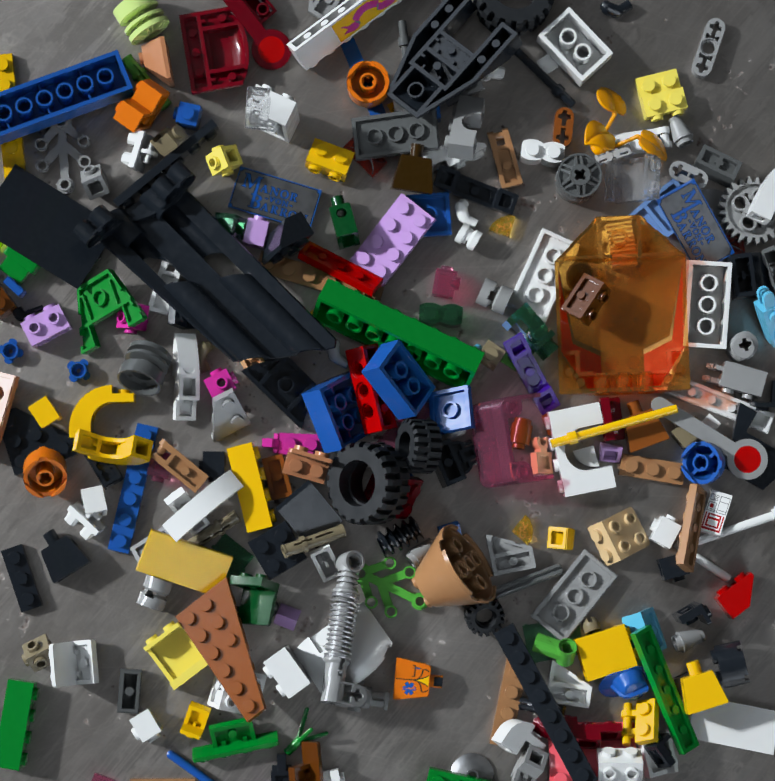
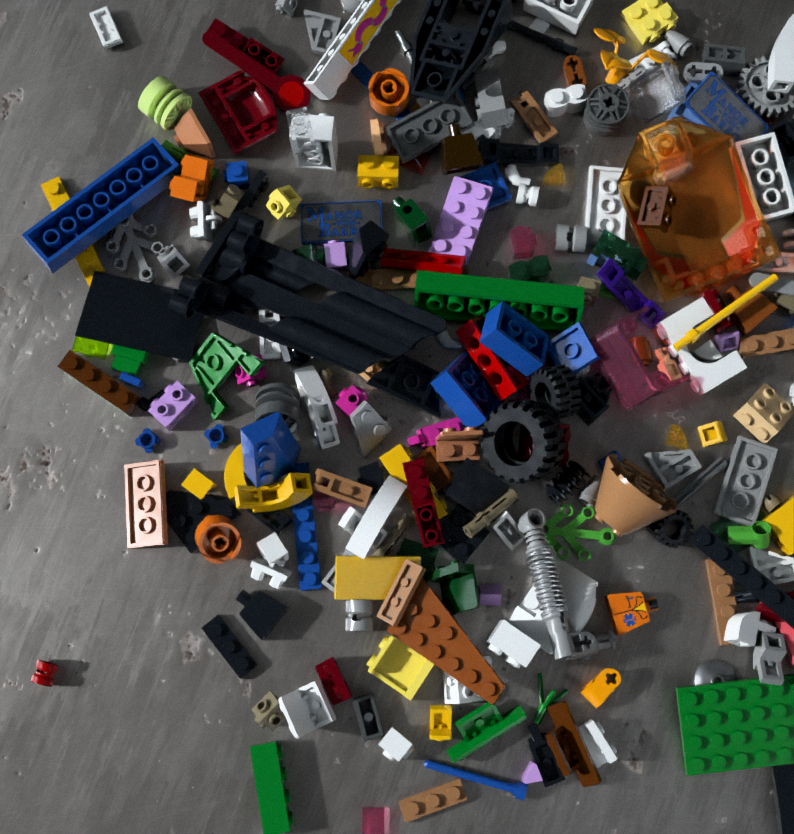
camera: 15 degrees left, 5 degrees down
none -> blue wedge [240,411,301,488]
none -> dark red bracket [315,657,353,705]
none -> light nougat plate [370,119,387,156]
none -> medium nougat plate [376,559,426,627]
none -> dark red slope [402,457,444,548]
none -> light orange piece [580,668,621,708]

